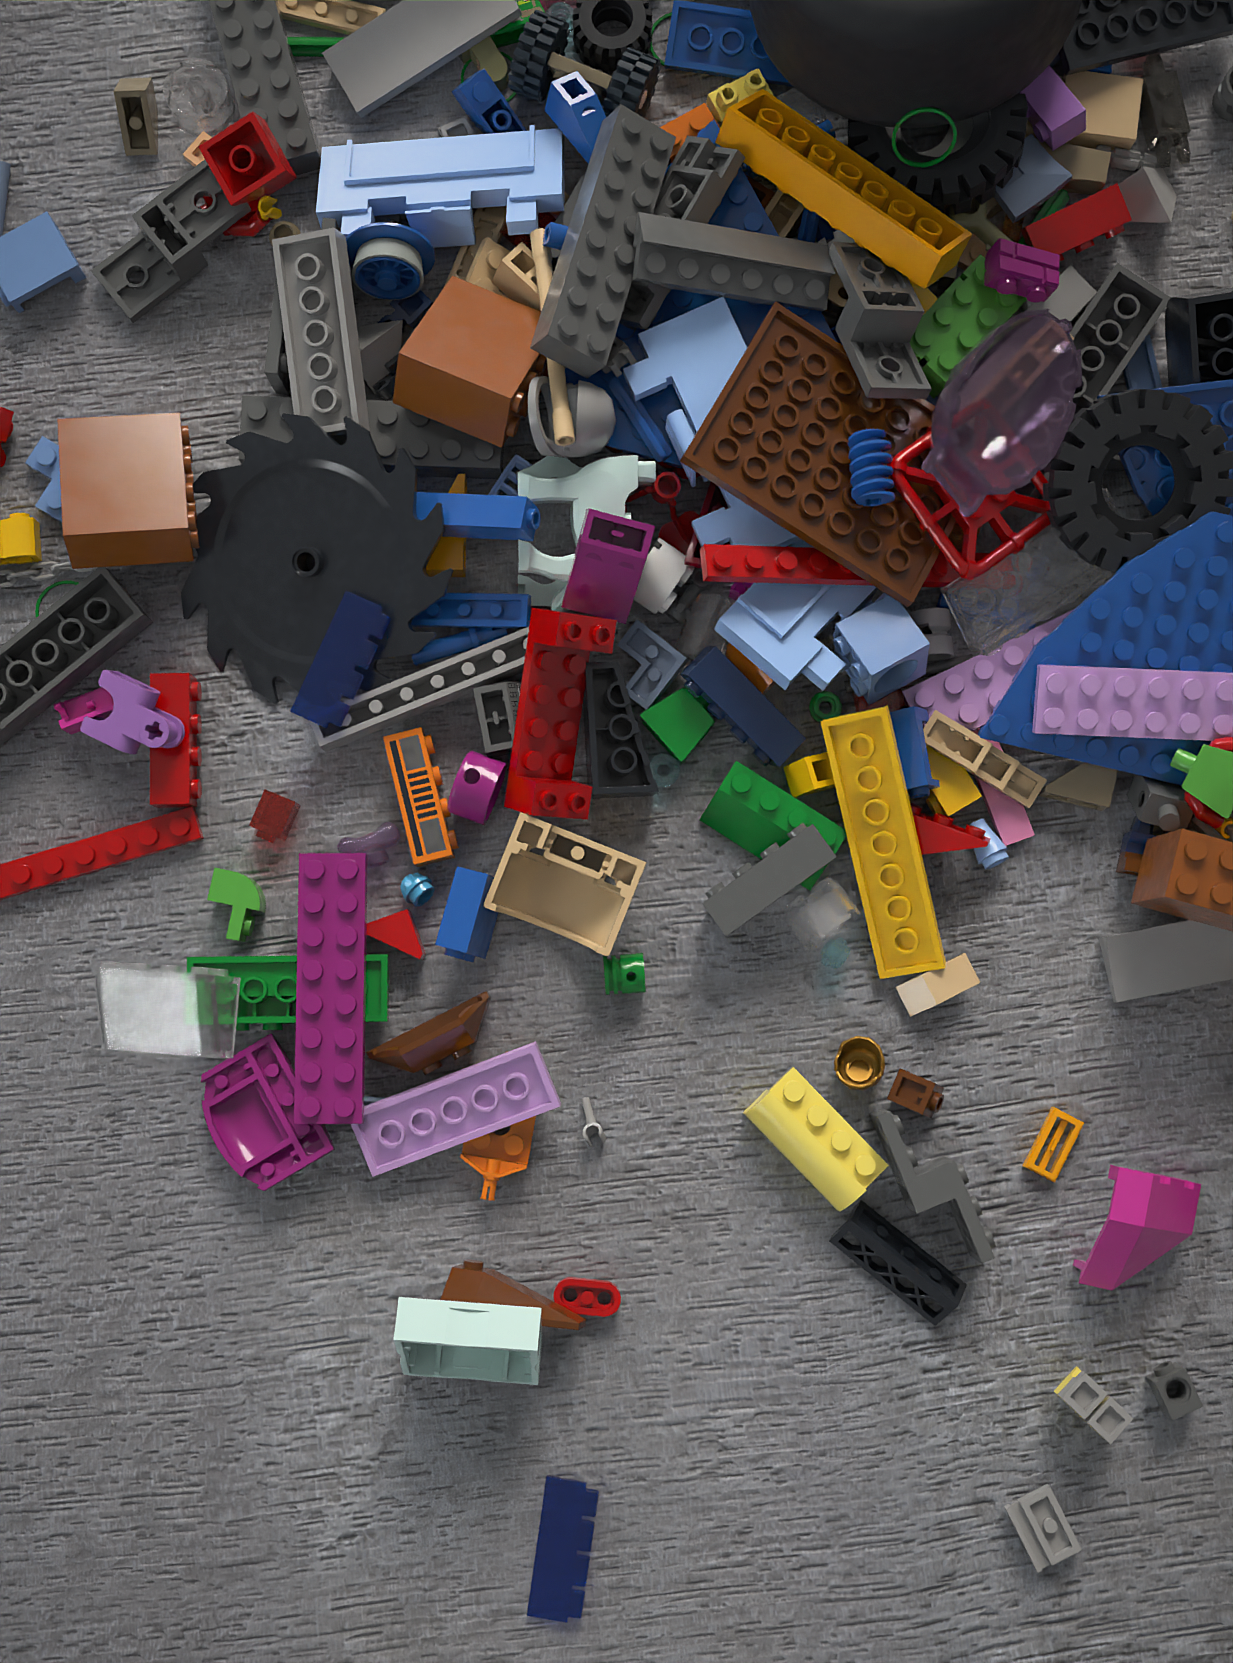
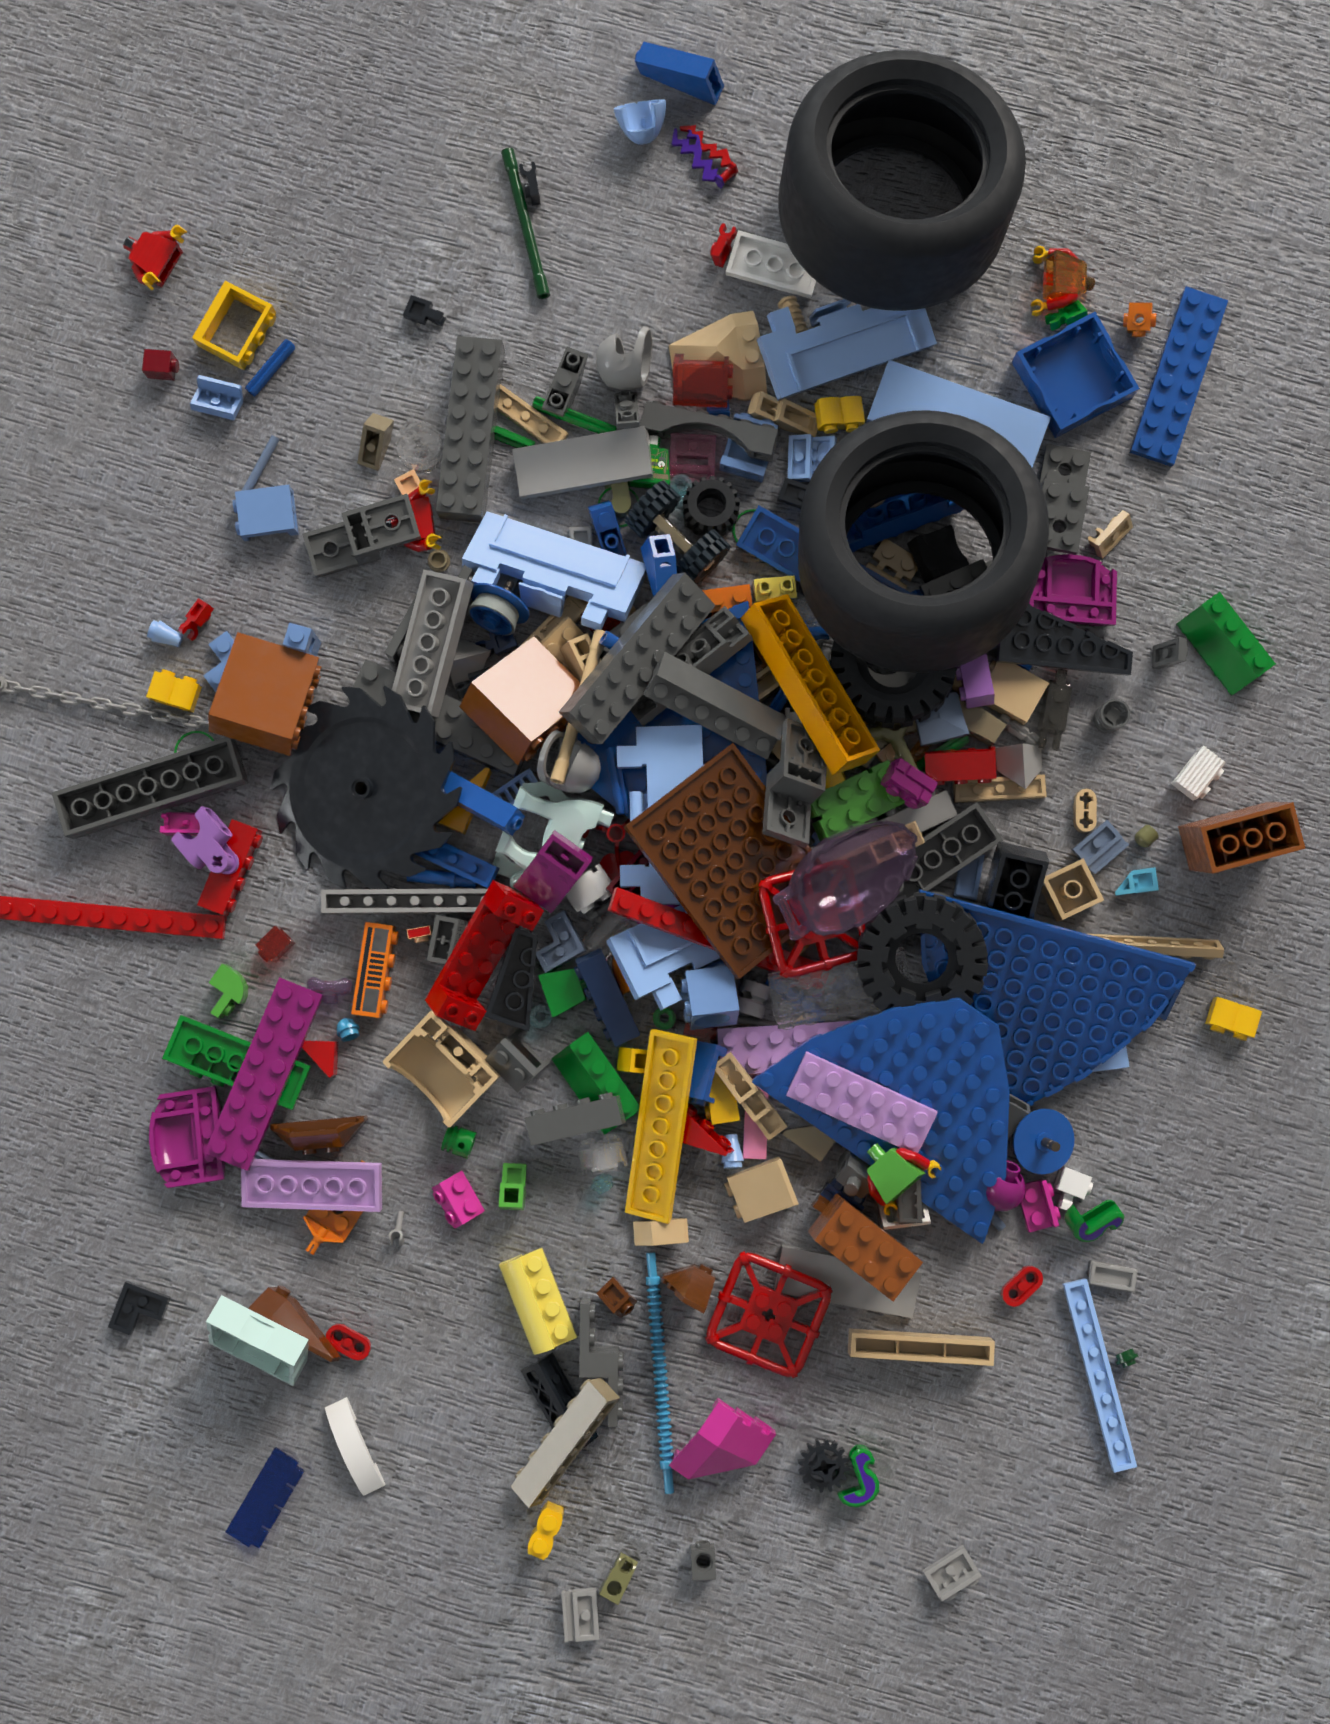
camera: 20 degrees right, 0 degrees up
clear windscreen [93,961,241,1058] -> none
red slope [198,111,297,206] -> none
clear blue windscreen [290,591,391,728] -> none
blue brick [435,866,498,963] -> none
magenta piece [447,751,507,825] -> none
dark grey plate [600,336,637,377] -> none
pearl gold hair [834,1036,885,1091] -> none
blue piece [848,429,895,506] -> none
green piece [892,107,957,167] -> none
light orange tile [1022,1107,1084,1183] -> none
light grey hips [1054,1366,1134,1445] -> none
none -> black plate [108,1281,171,1335]
none -> medium blue brick [283,623,321,656]
none -> white slope [325,1397,386,1496]
none -> plate [407,925,433,943]
none -> dark pink bracket [432,1170,485,1228]
none -> dark grey plate [485,1028,552,1093]
none -> bright green brick [499,1163,527,1210]
none -> brick [510,1378,620,1508]
none -> yellow brick [528,1501,564,1560]
none -> olive leg [599,1552,638,1605]
none -> dark azure hose [645,1252,674,1494]
none -> reddish brown wedge [660,1264,715,1314]
none -> red plate [705,1251,833,1378]
none -> tan slope [724,1157,799,1223]
none -> tan tile [952,775,1047,803]

